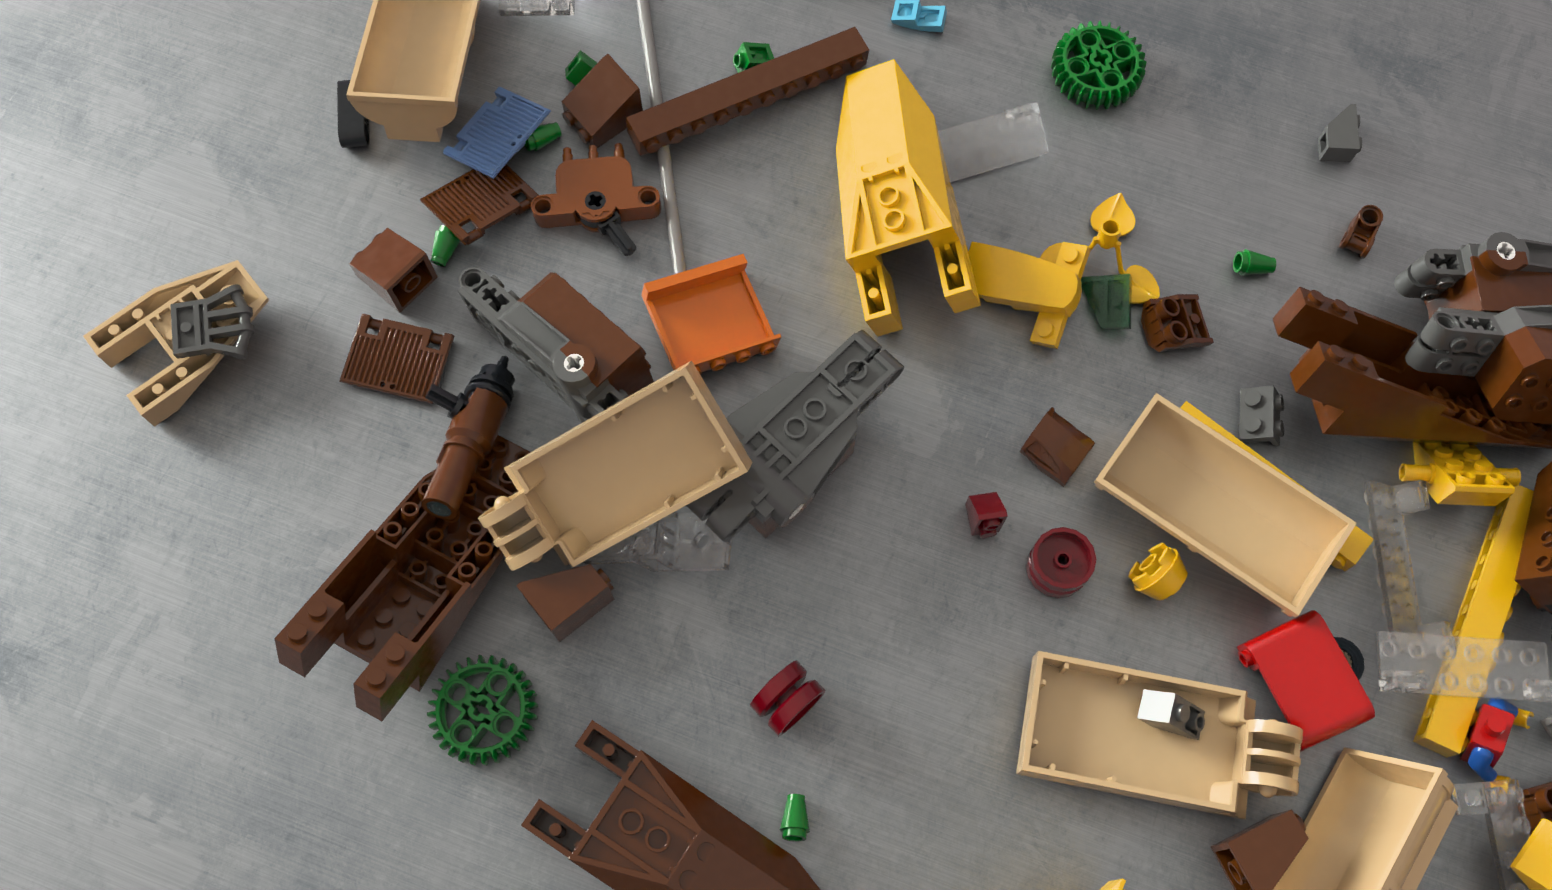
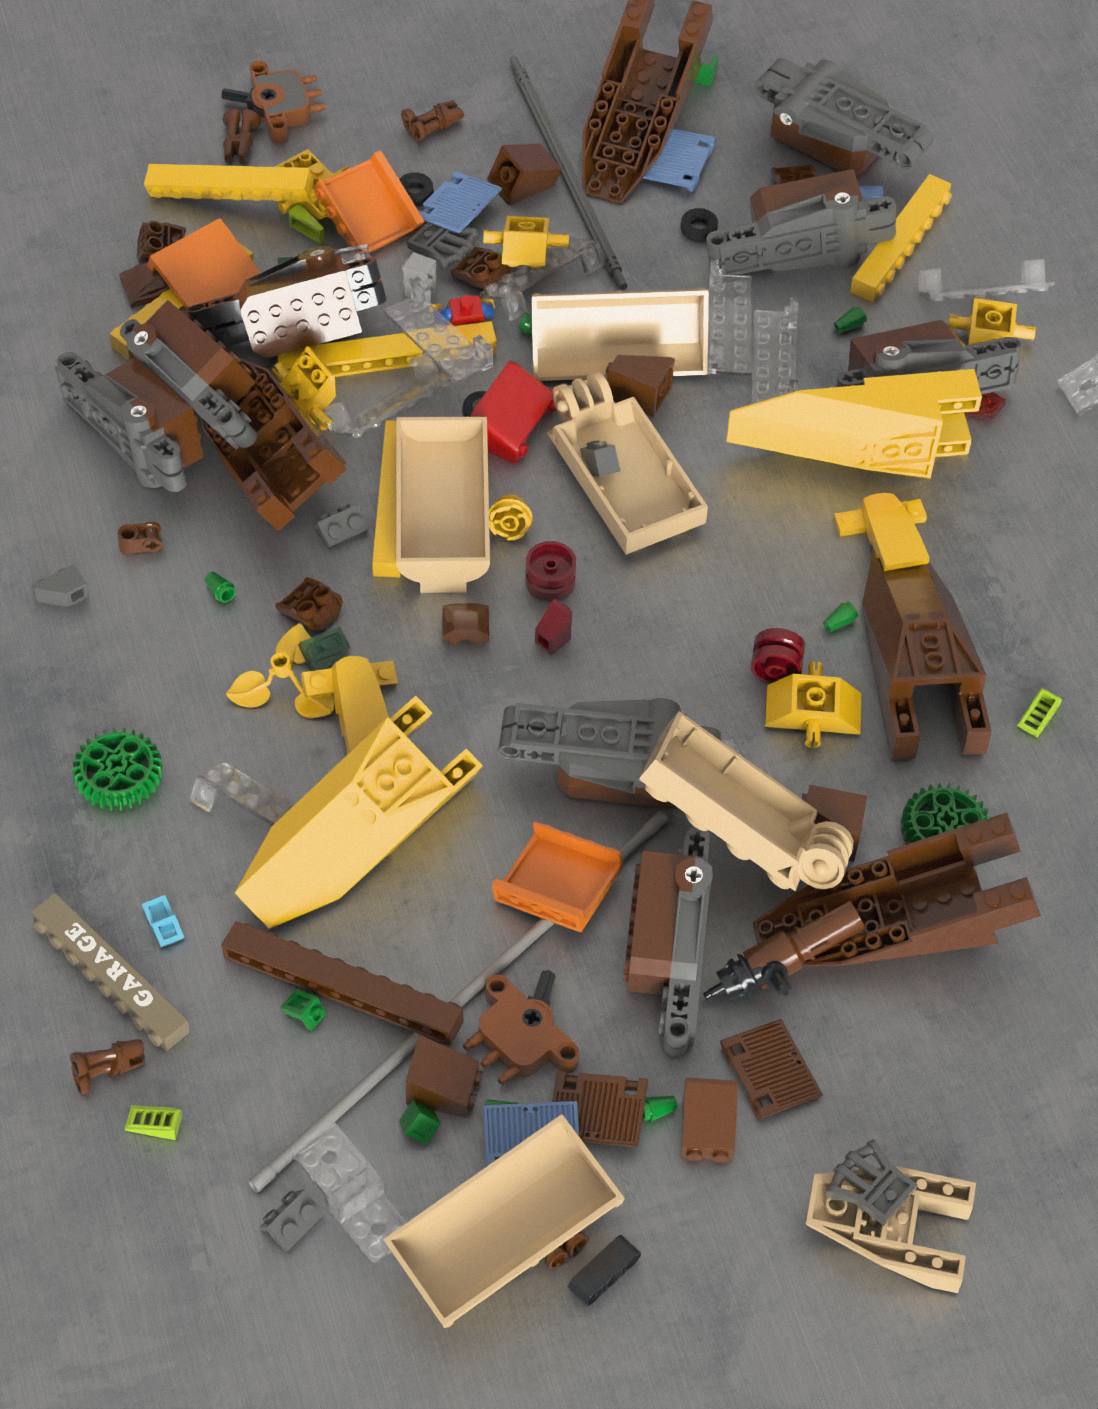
camera: 130 degrees left, 15 degrees down
none -> yellow slope [765,661,861,748]

